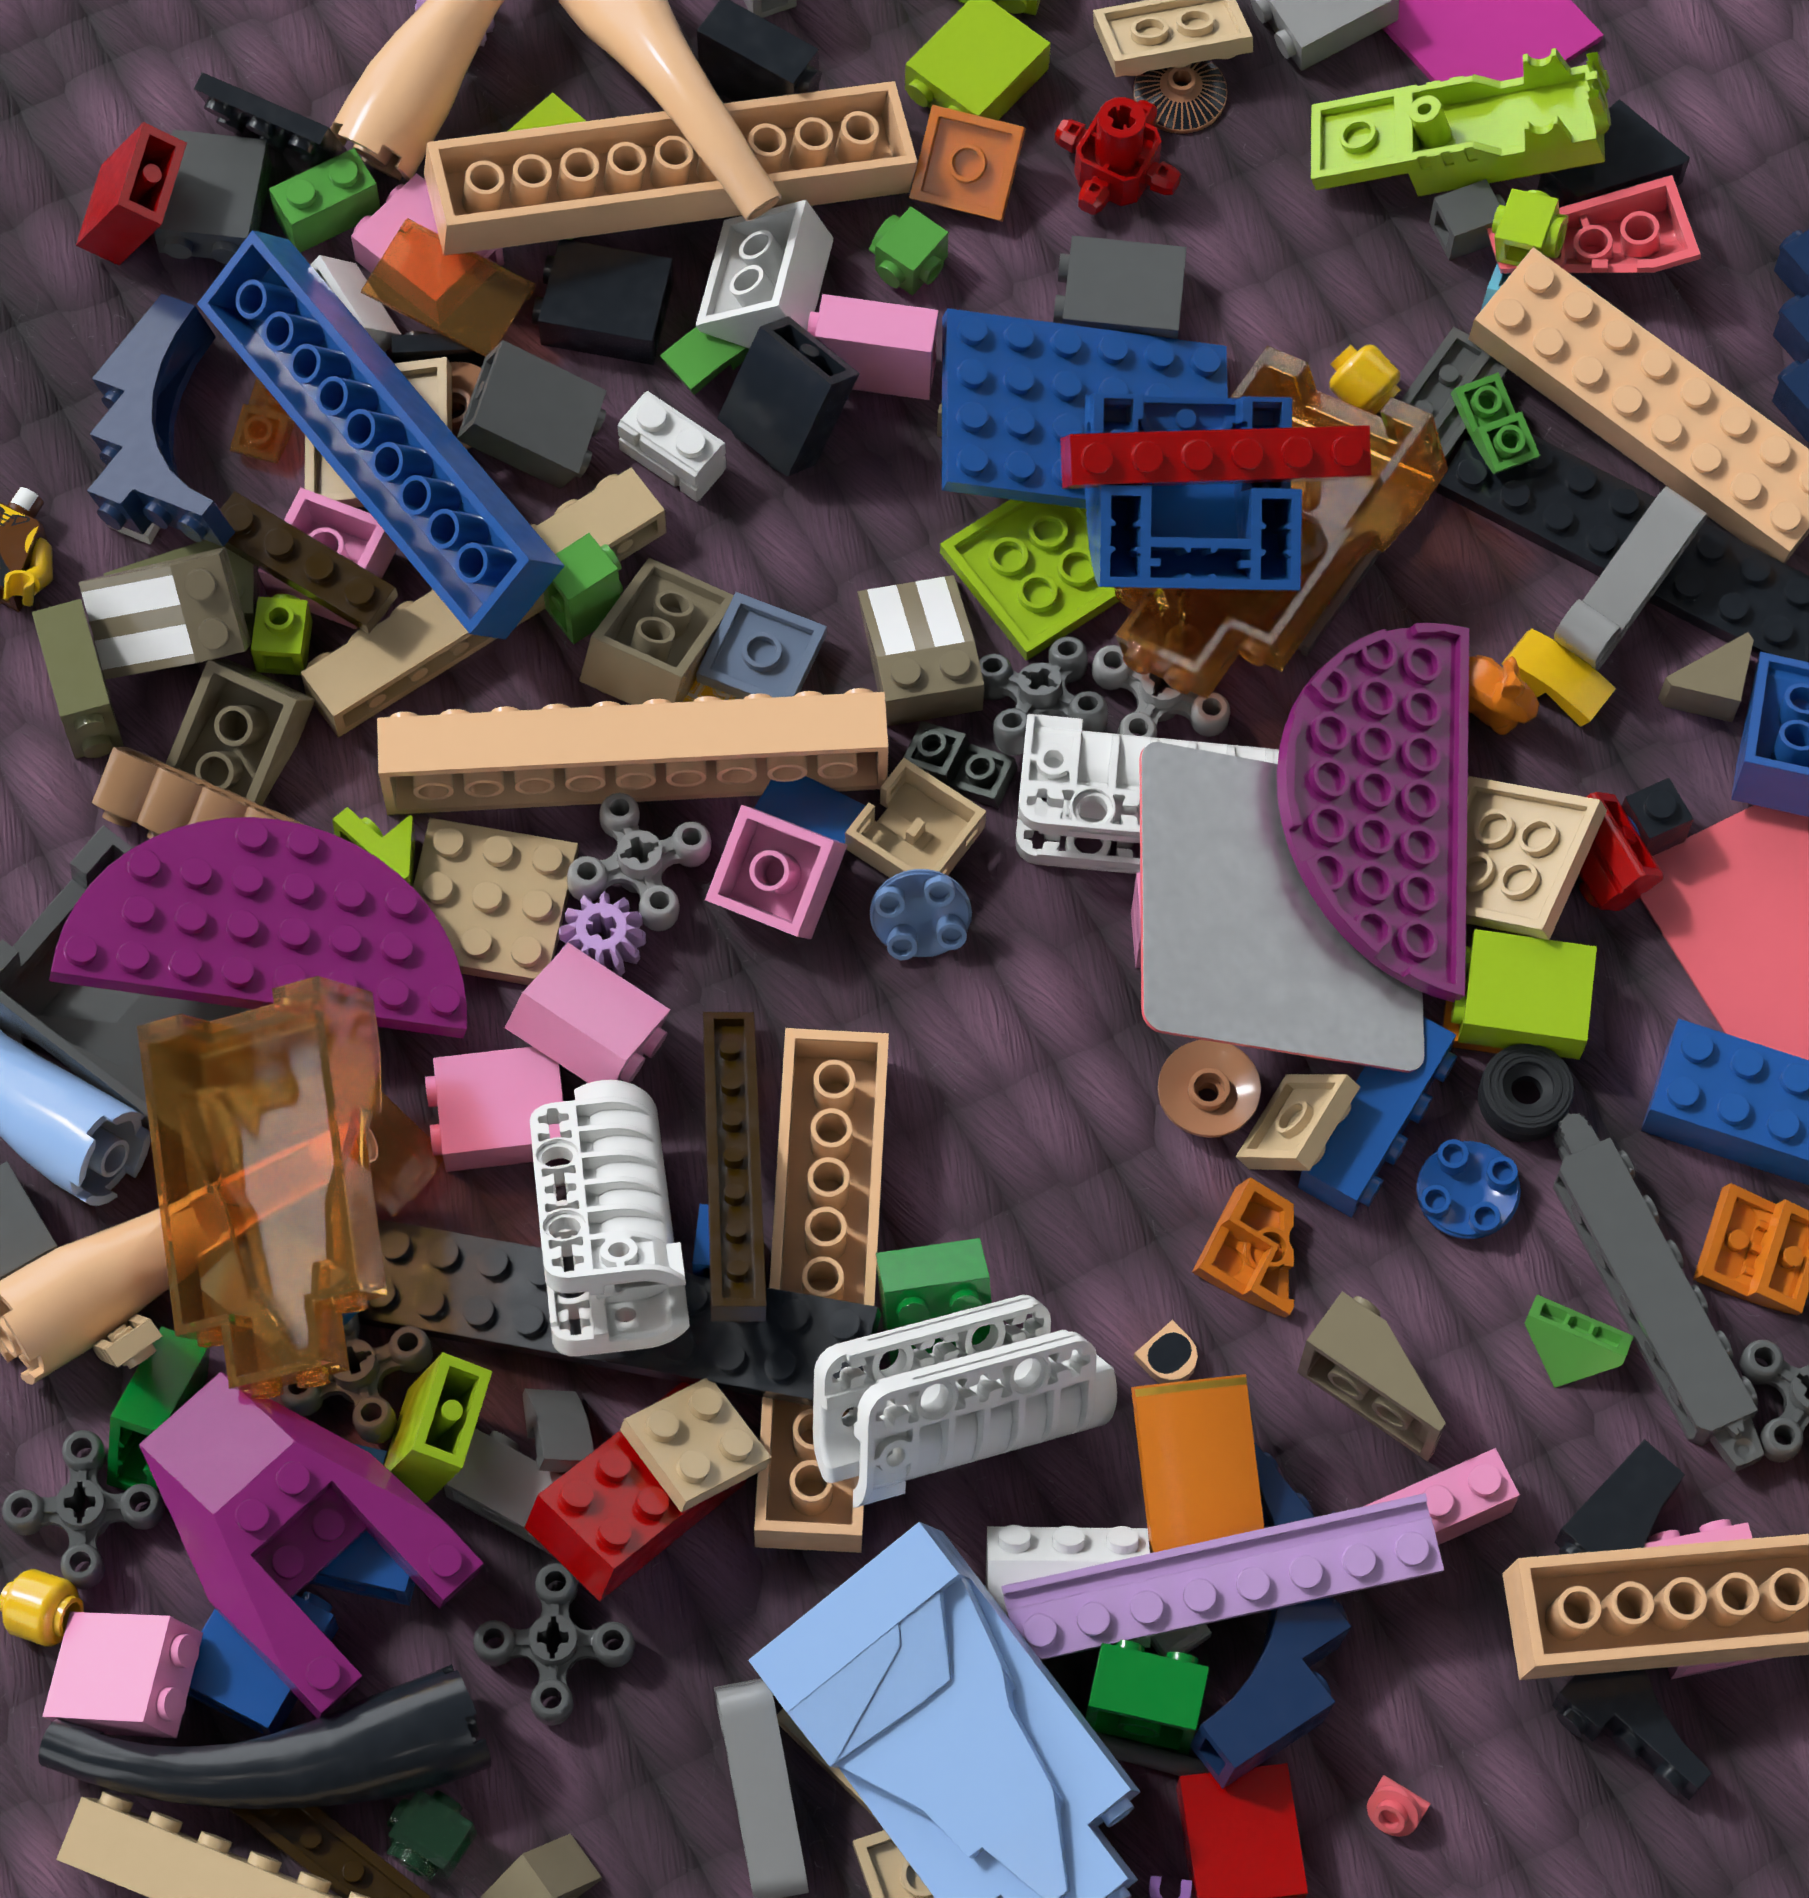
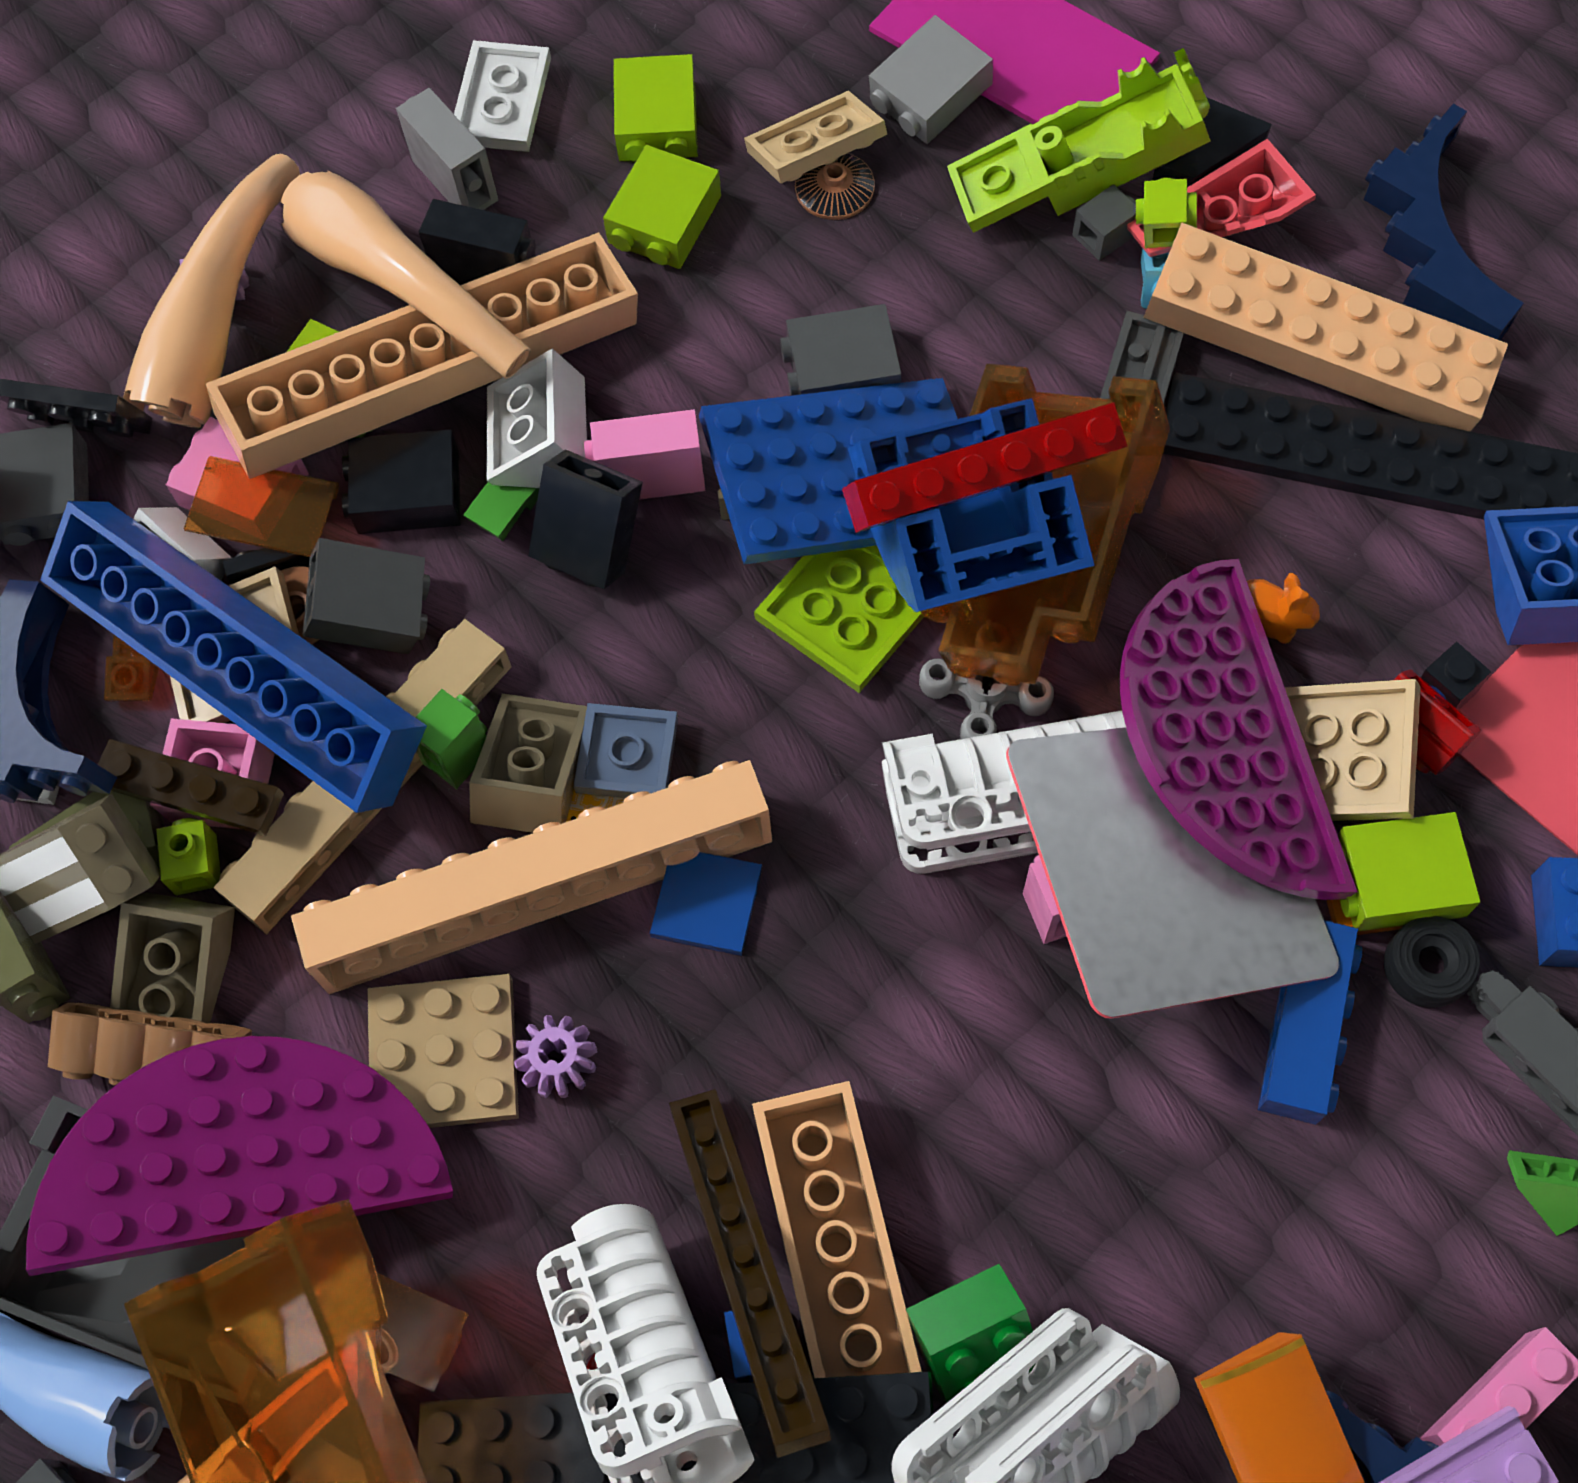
camera: 10 degrees left, 0 degrees up
bright green brick [269,148,381,253] -> none
lime slope [332,807,415,887] -> none
bright pink brick [425,1046,564,1172] -> none
bright pink brick [505,943,670,1083] -> none
light grey gear [567,793,712,931] -> none
white brick [618,391,726,502] -> none
bright pink brick [705,805,848,939] -> none
tan piece [845,758,986,878] -> none
dark tan slope [857,575,984,727] -> none
bright green brick [869,206,949,296] -> none
medium blue dish [870,869,972,960] -> none
pearl dark grey slope [903,721,1018,808] -> none
orange plate [909,105,1026,222] -> none
dark grey gear [979,637,1109,756] -> none
red piece [1054,97,1181,215] -> none
tile [1133,1320,1198,1383] -> none
nougat dish [1158,1040,1261,1138] -> none
orange slope [1192,1177,1294,1318] -> none
tan plate [1236,1074,1360,1171] -> none
dark tan slope [1297,1291,1446,1462] -> none
yellow head [1329,344,1401,417] -> none
blue dish [1416,1139,1521,1239] -> none
bright green slope [1450,372,1540,474] -> none
yellow slope [1501,629,1616,727] -> none
light grey beam [1554,486,1708,671] -> none
dark tan slope [1658,632,1754,722] -> none

